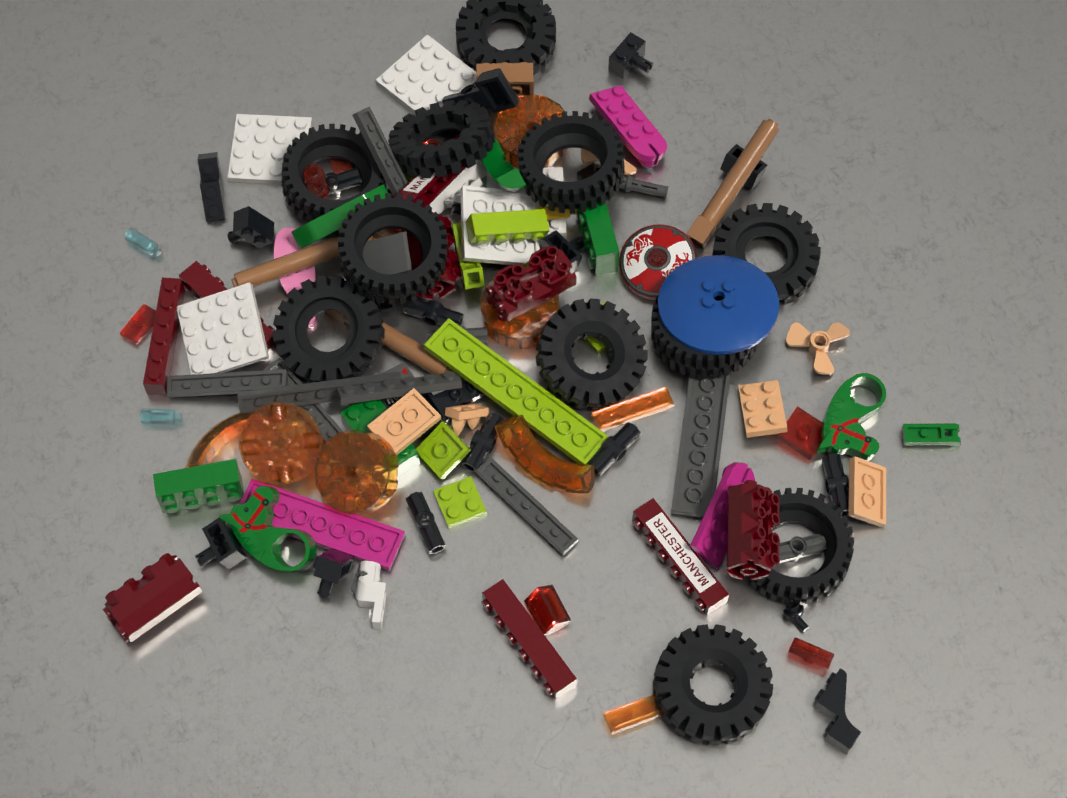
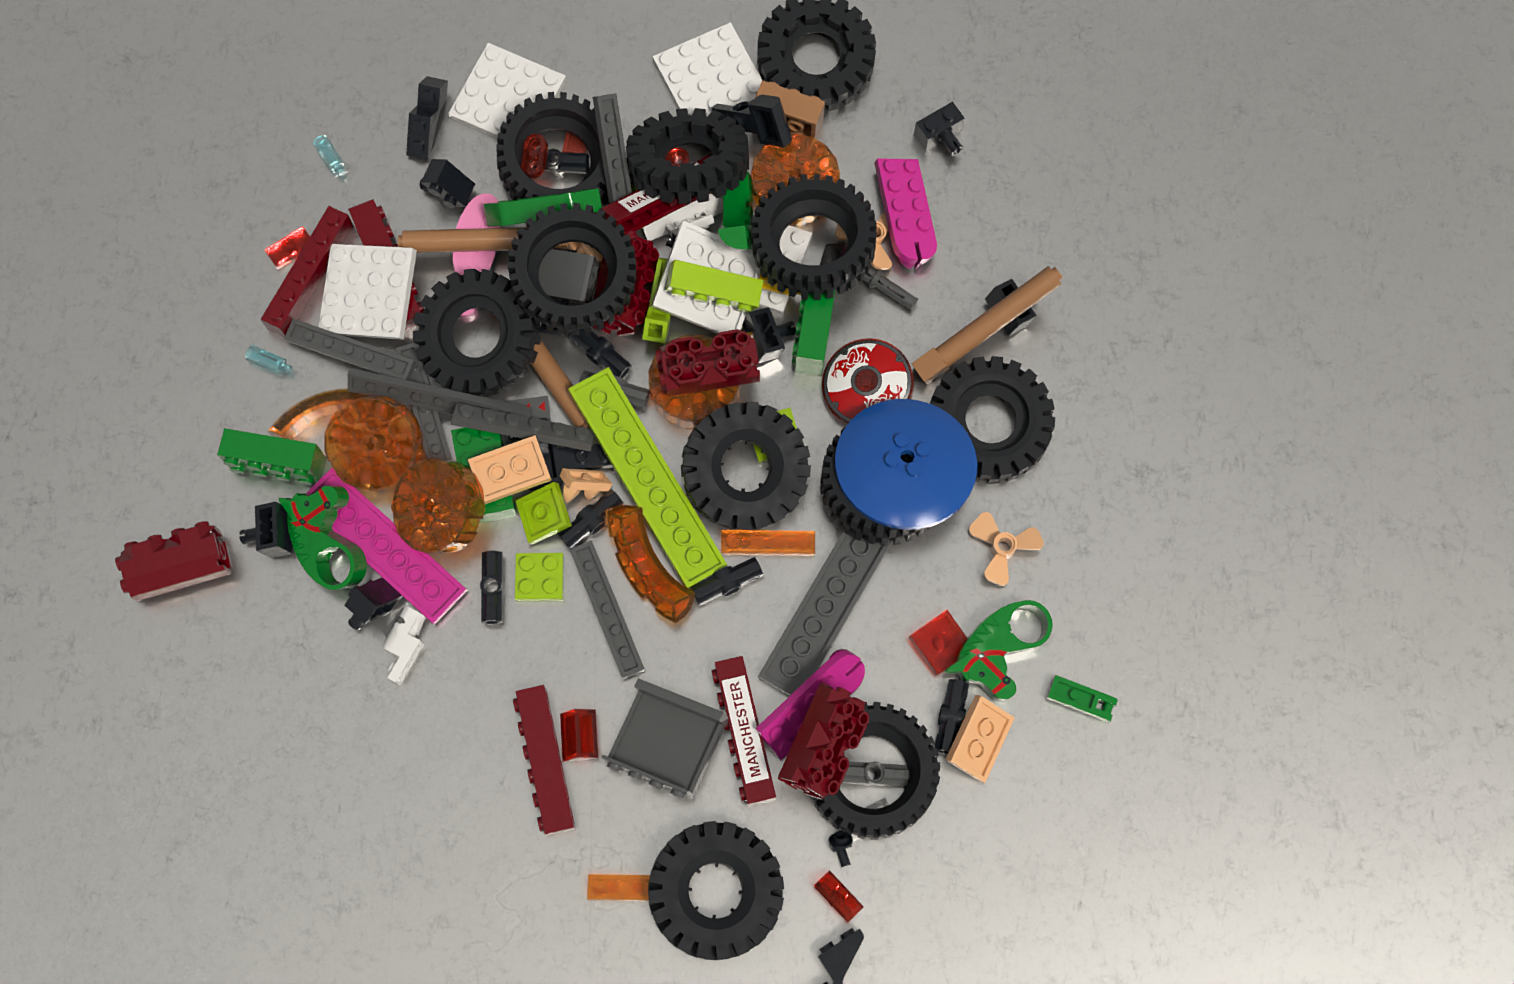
camera: 20 degrees right, 10 degrees up
light nougat plate [738,380,788,438] -> none
none -> dark grey panel [601,678,729,799]

